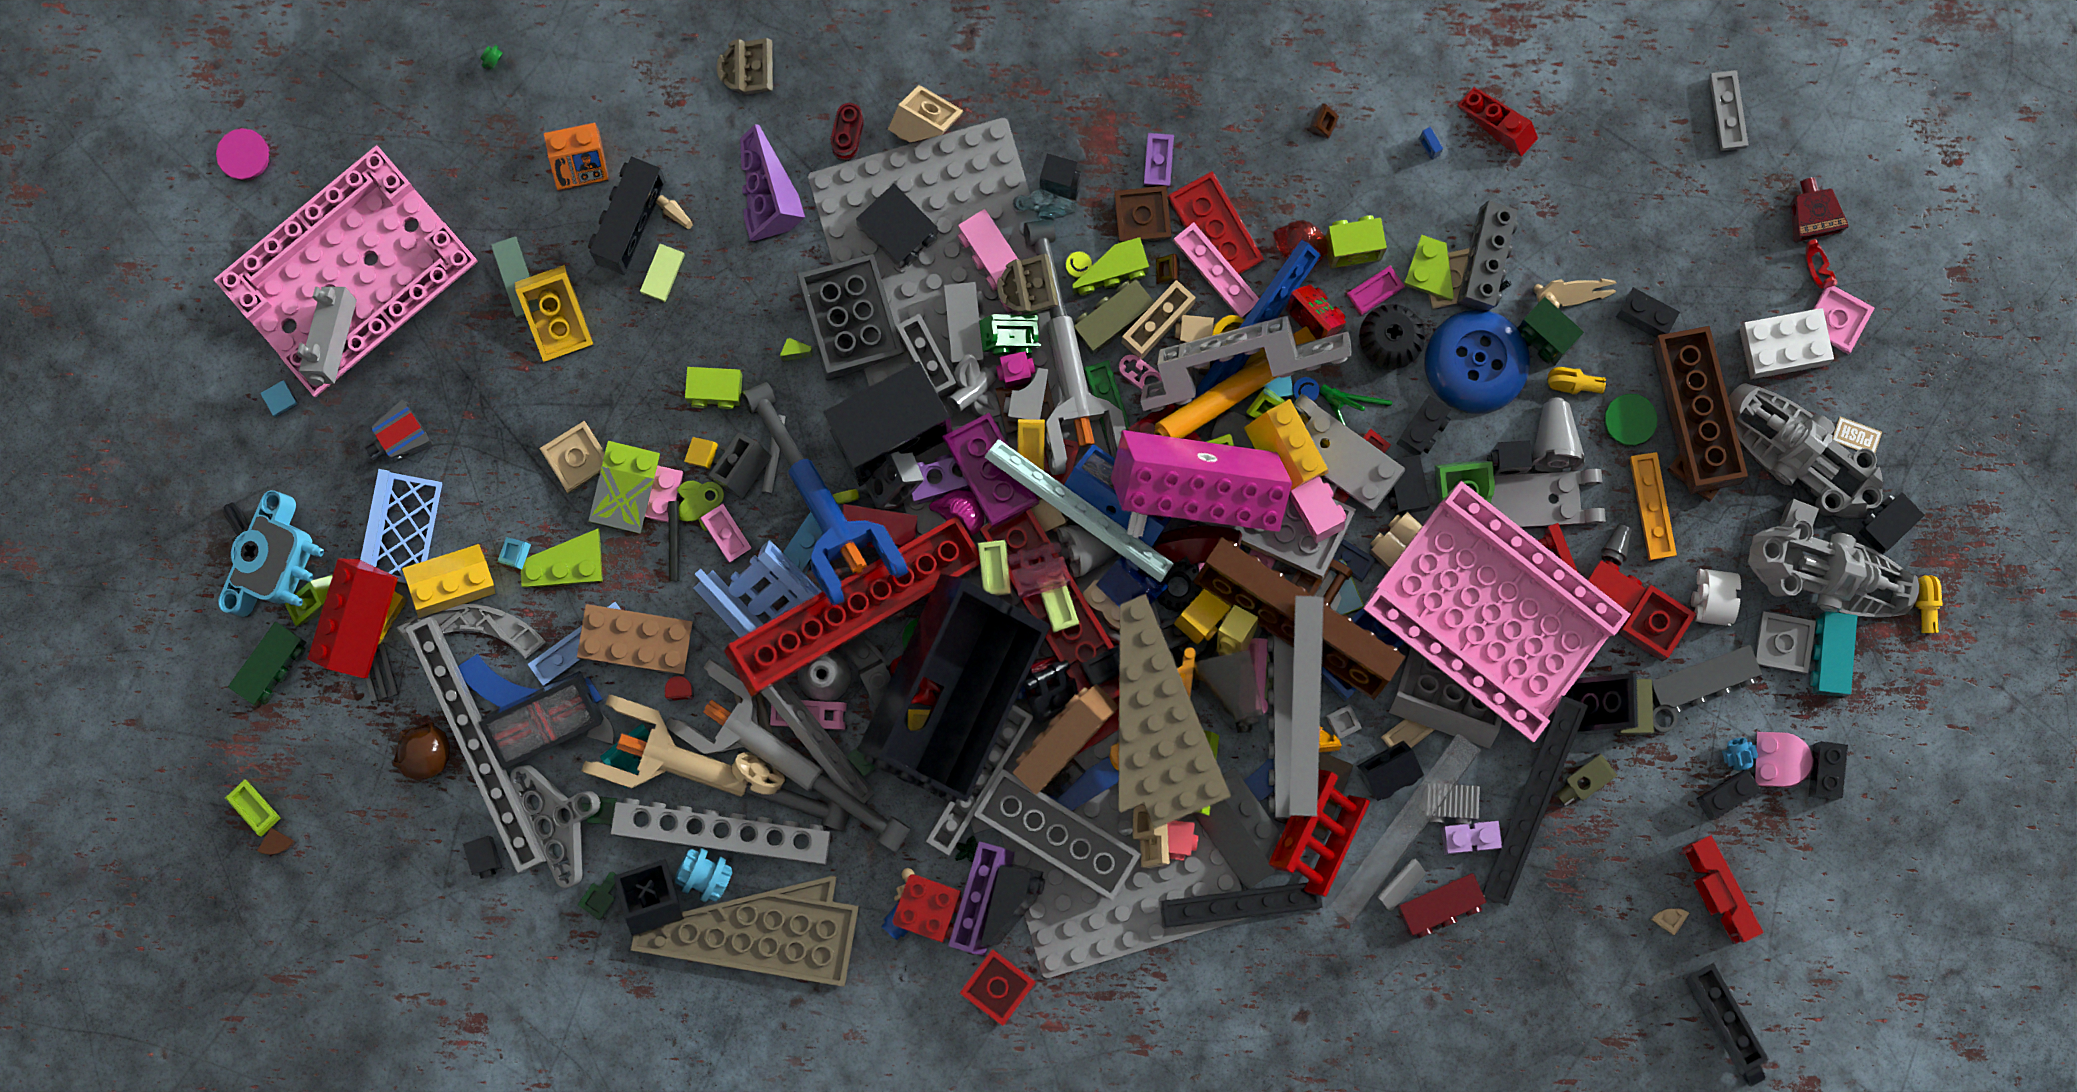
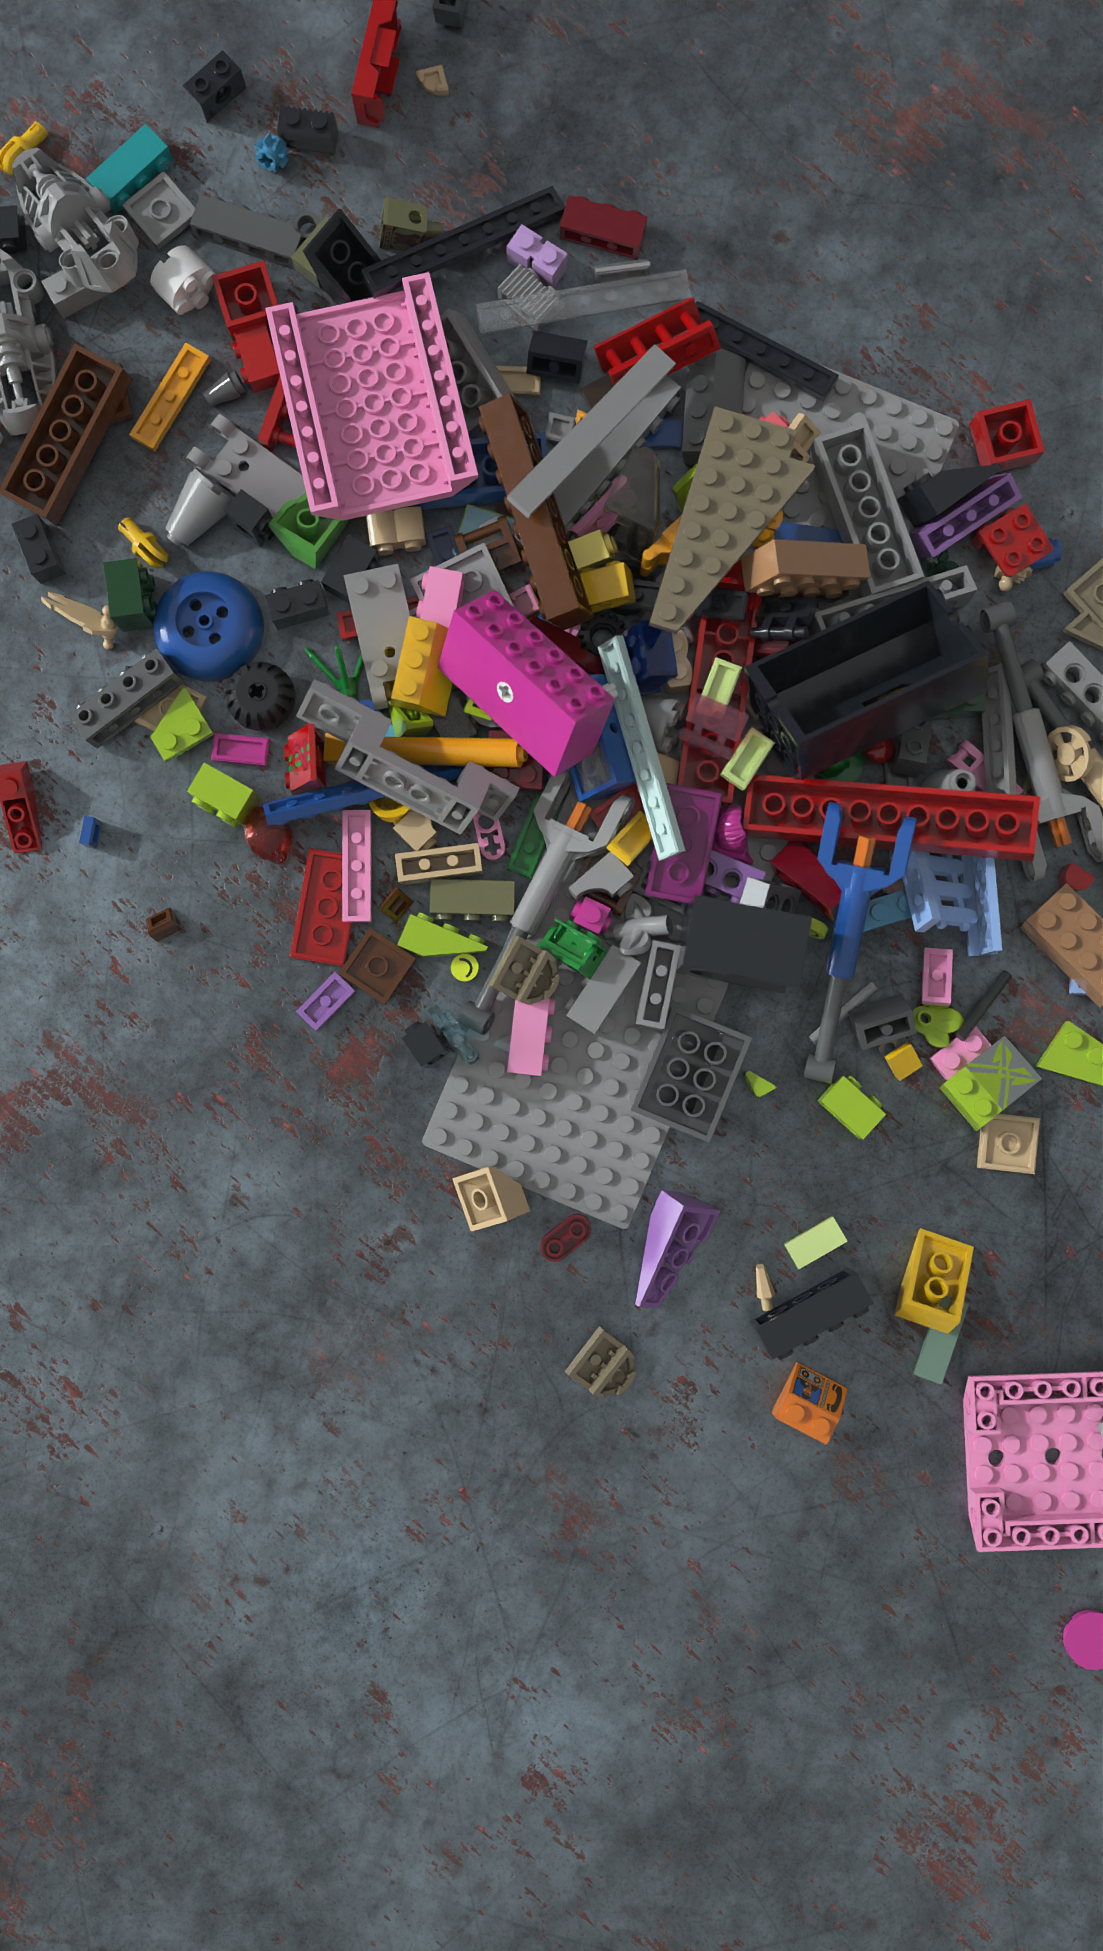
camera: 140 degrees left, 5 degrees up
green plate [480,45,503,70] -> none
black brick [856,183,938,269] -> none
green tile [1604,393,1658,447] -> none
bright pink slope [1755,732,1814,788] -> none

